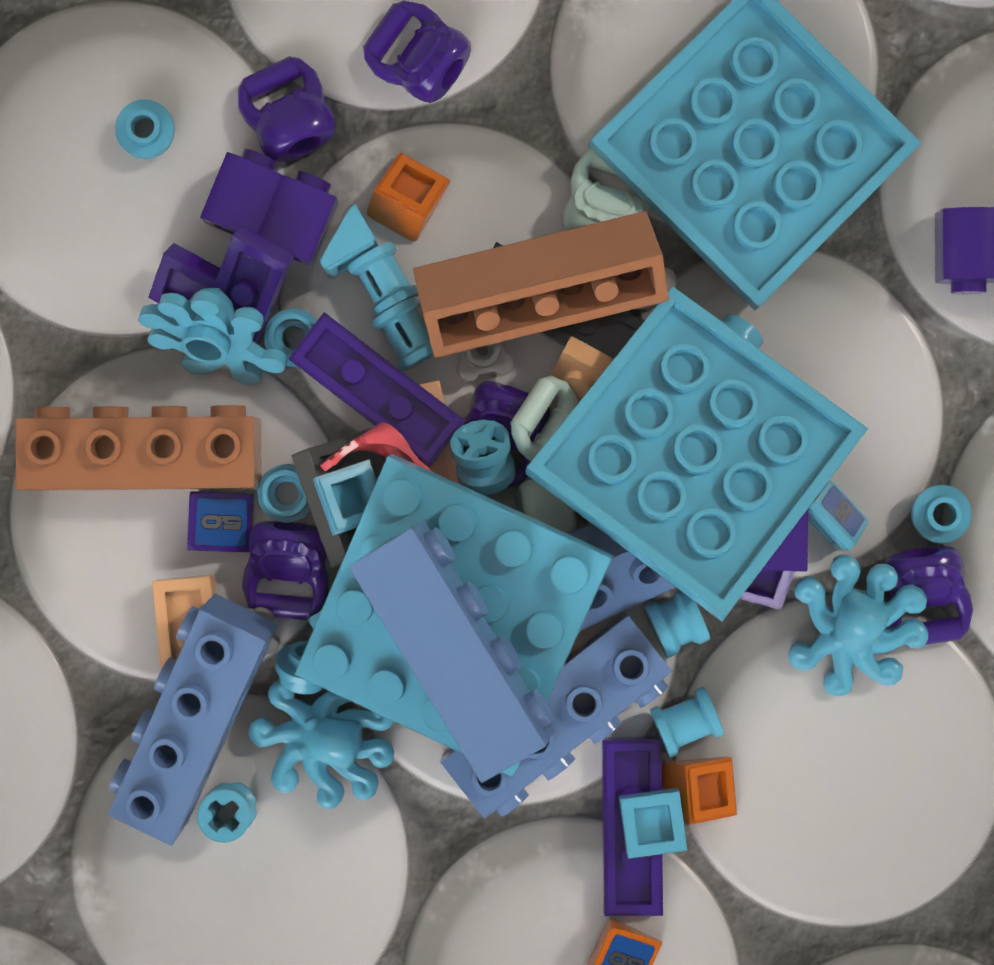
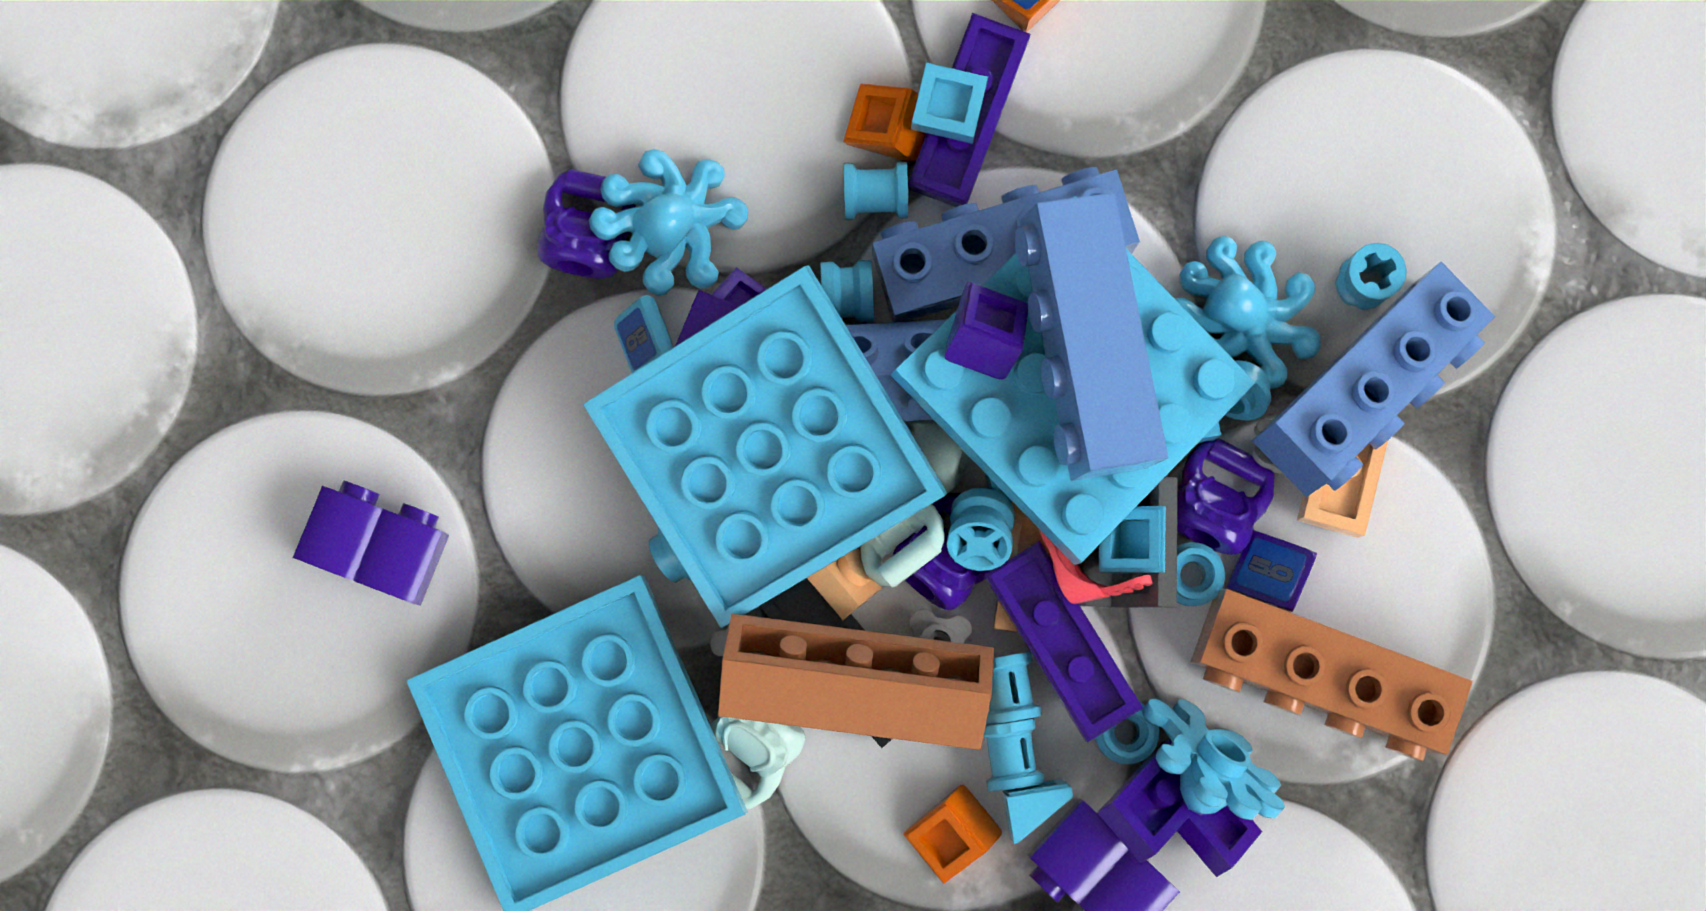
camera: 160 degrees left, 5 degrees down
medium azure plate [911,485,972,543] -> none
none -> dark purple slope [944,282,1028,380]

